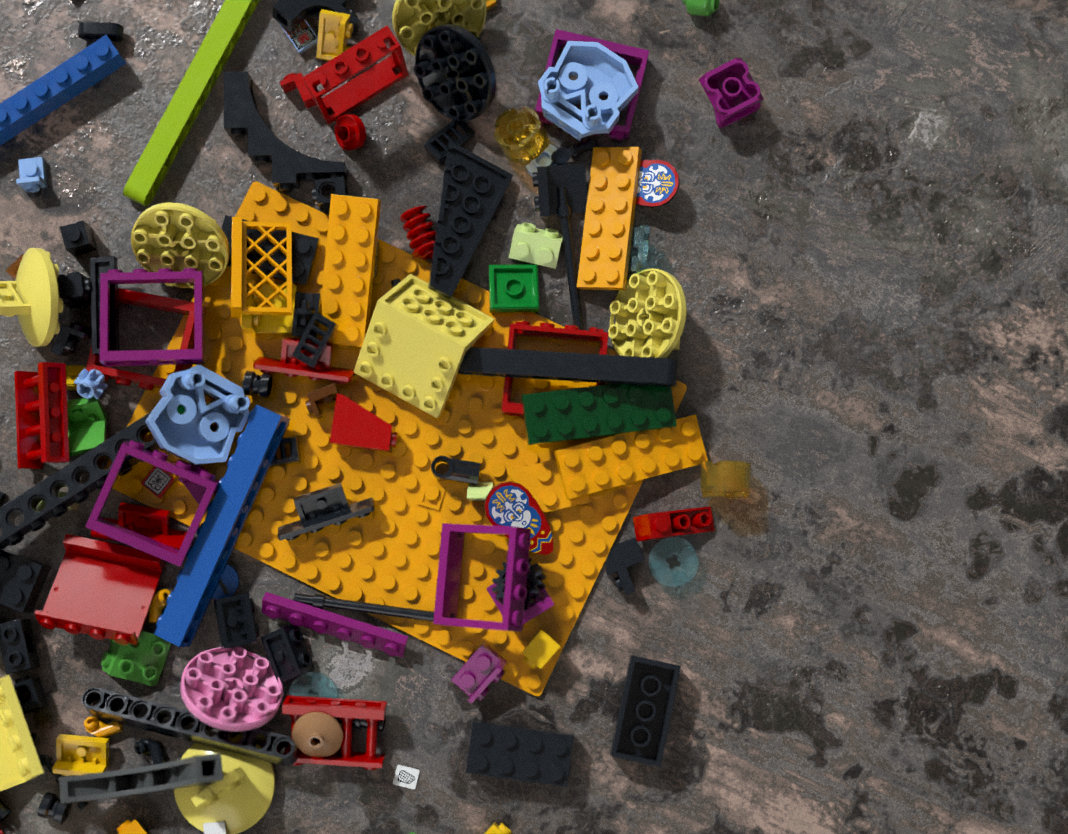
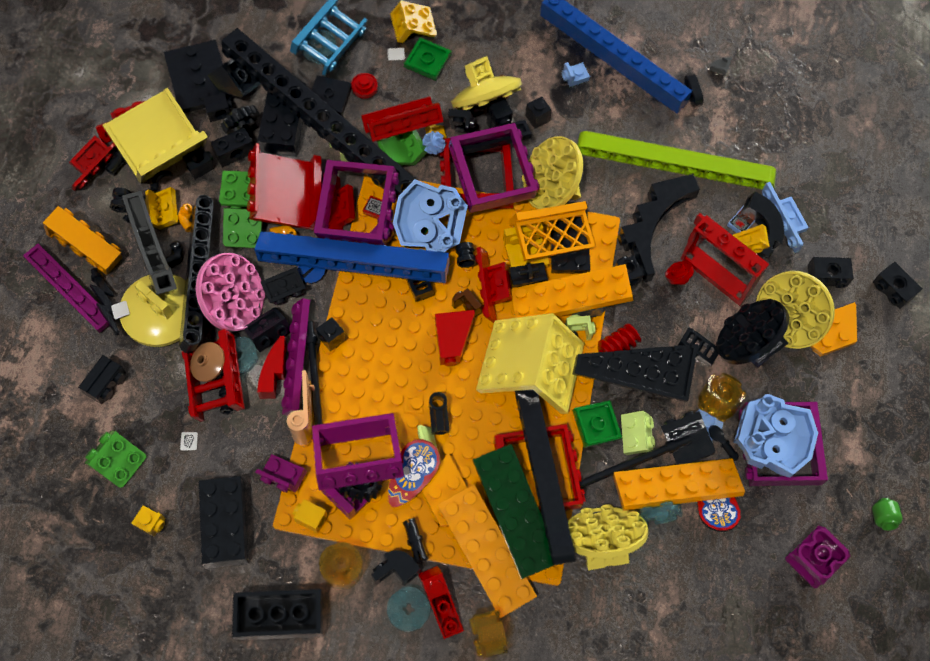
camera: 65 degrees right, 15 degrees down
black bracket [278,483,375,540] -> none
black slope [292,312,339,368] -> none
none -> bright green bracket [219,171,250,207]
none -> red slope [257,336,287,399]
none -> light nougat door [287,370,315,445]
none -> black brick [316,317,346,352]
none -> clear yellow brick [319,542,364,590]
none -> black pin [403,518,428,563]
none -> yellowish green bracket [565,314,595,340]

